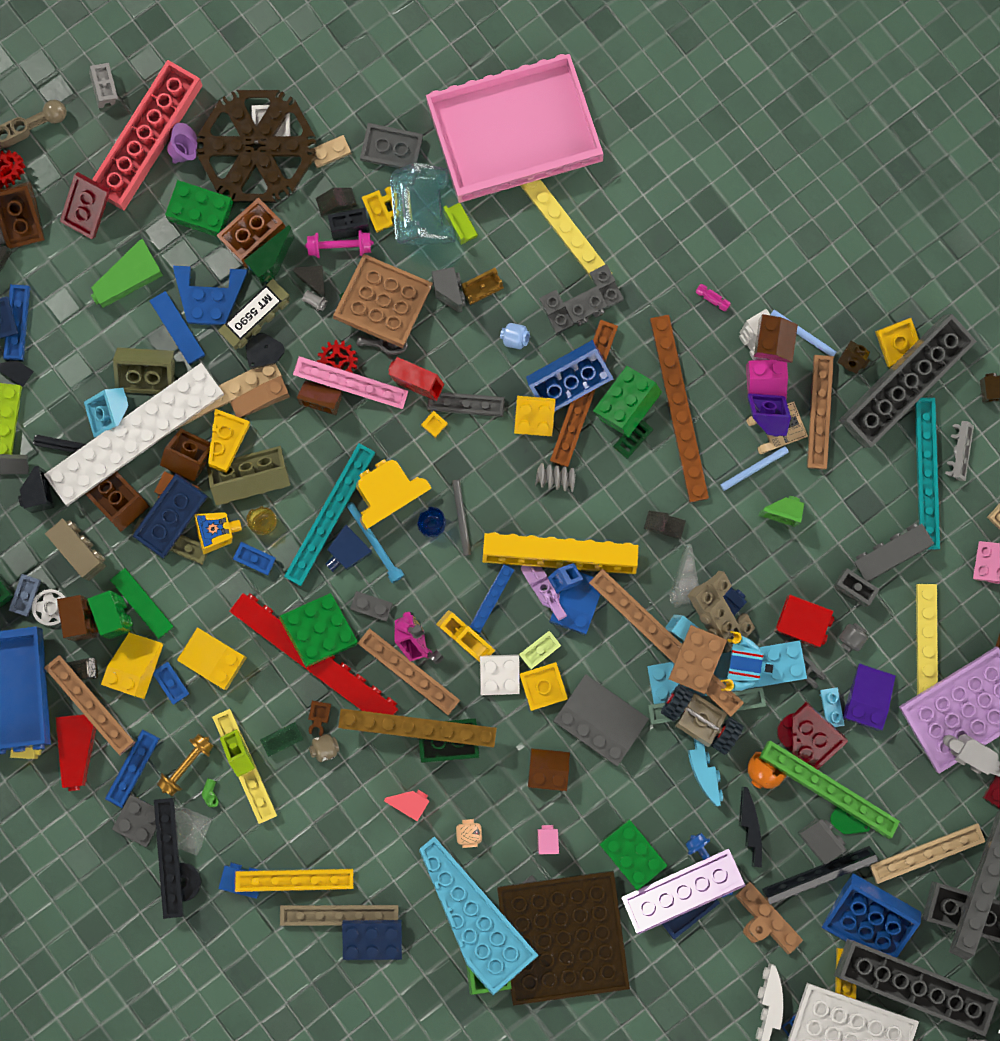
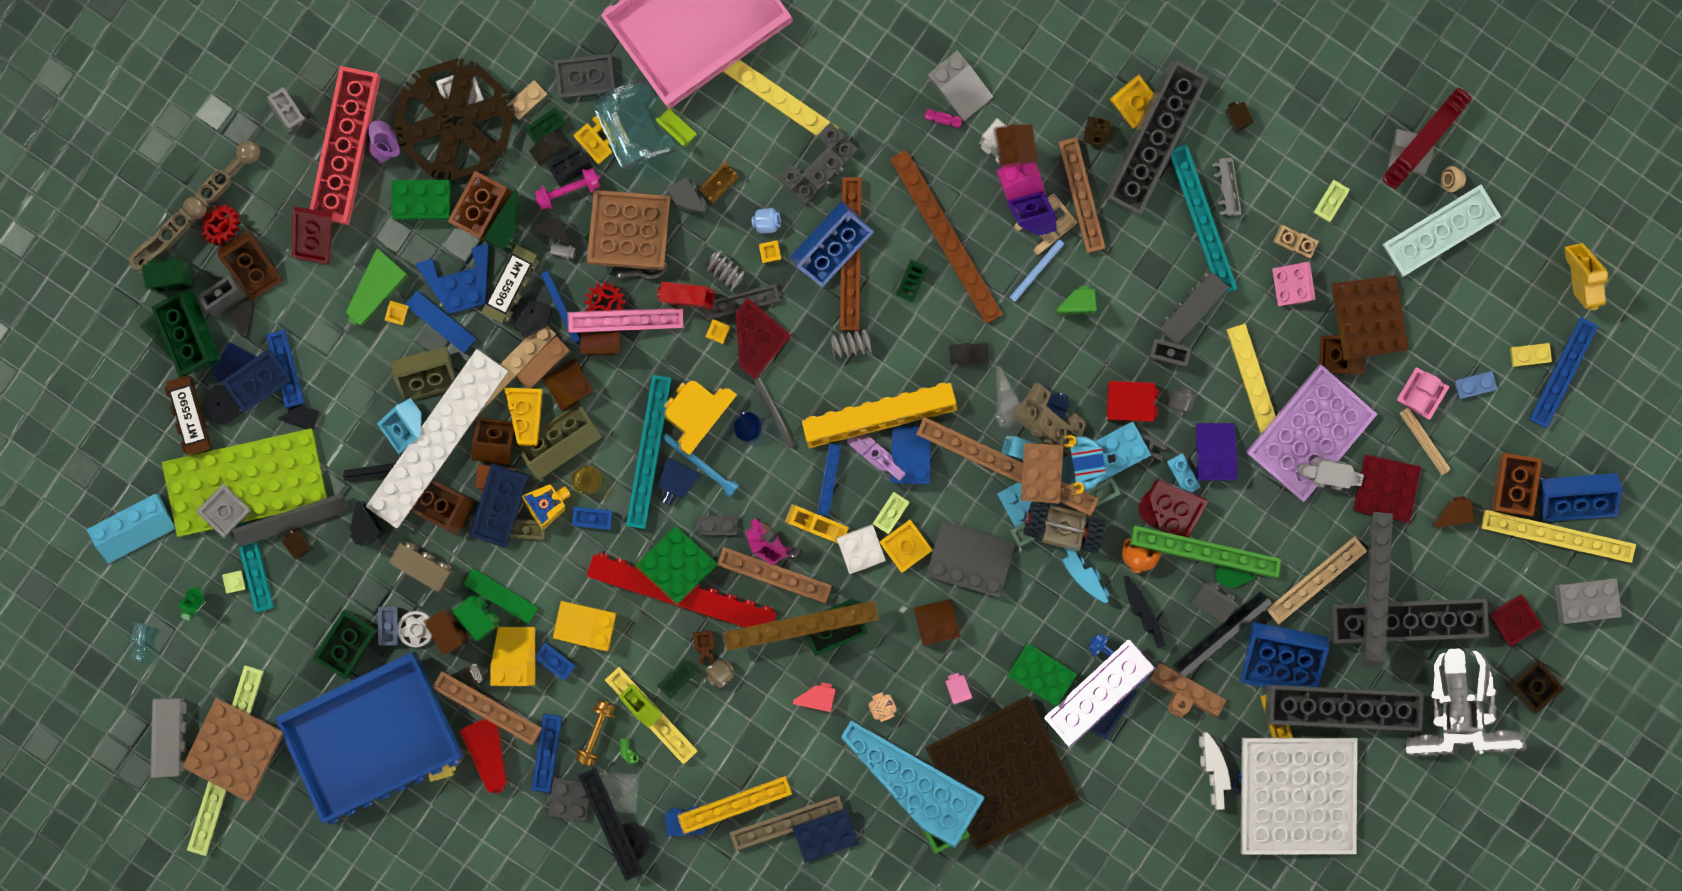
camera: 15 degrees left, 5 degrees up
yellow plate [514,396,555,436] -> none
blue brick [548,563,583,594] -> none
green brick [593,366,662,438] -> none
light blue bar [771,310,837,356] -> none
none -> yellow plate [385,301,409,326]
none -> dark green plate [524,107,567,145]
none -> blue tile [541,271,581,344]
none -> reddish brown slope [542,359,595,411]
none -> light grey piece [702,250,745,292]
none -> dark red plate [735,298,792,379]
none -> yellow plate [759,241,781,263]
none -> light grey slope [927,51,993,121]

